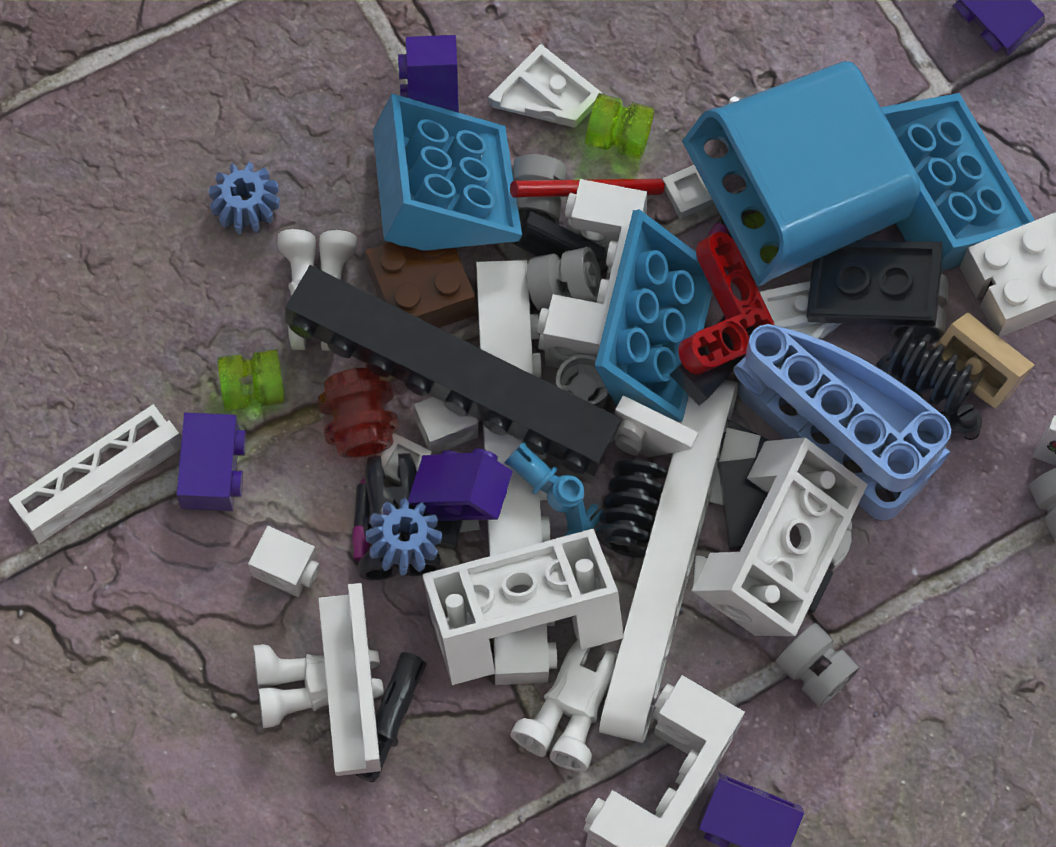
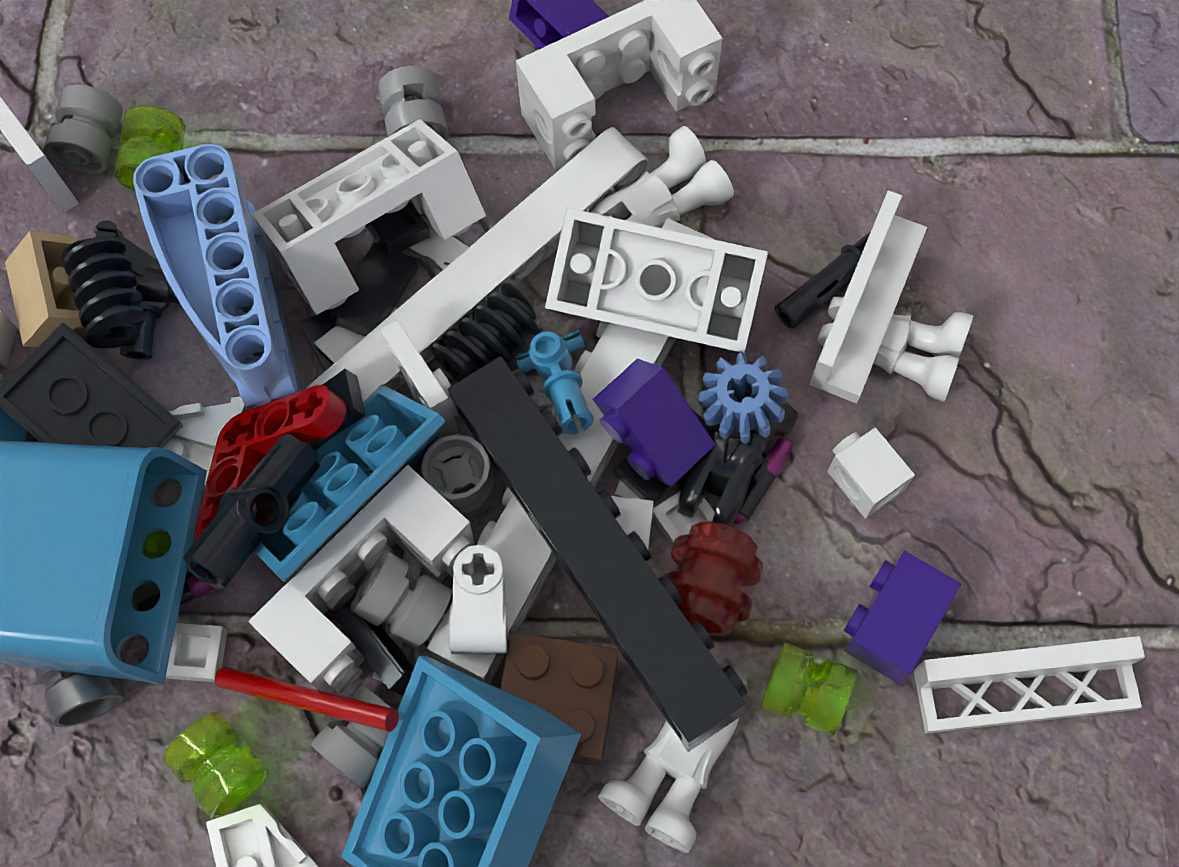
camera: 145 degrees left, 0 degrees up
none -> clear neon green wheel [114,105,186,191]
none -> black piece [182,434,320,589]
none -> white piece [450,545,508,654]

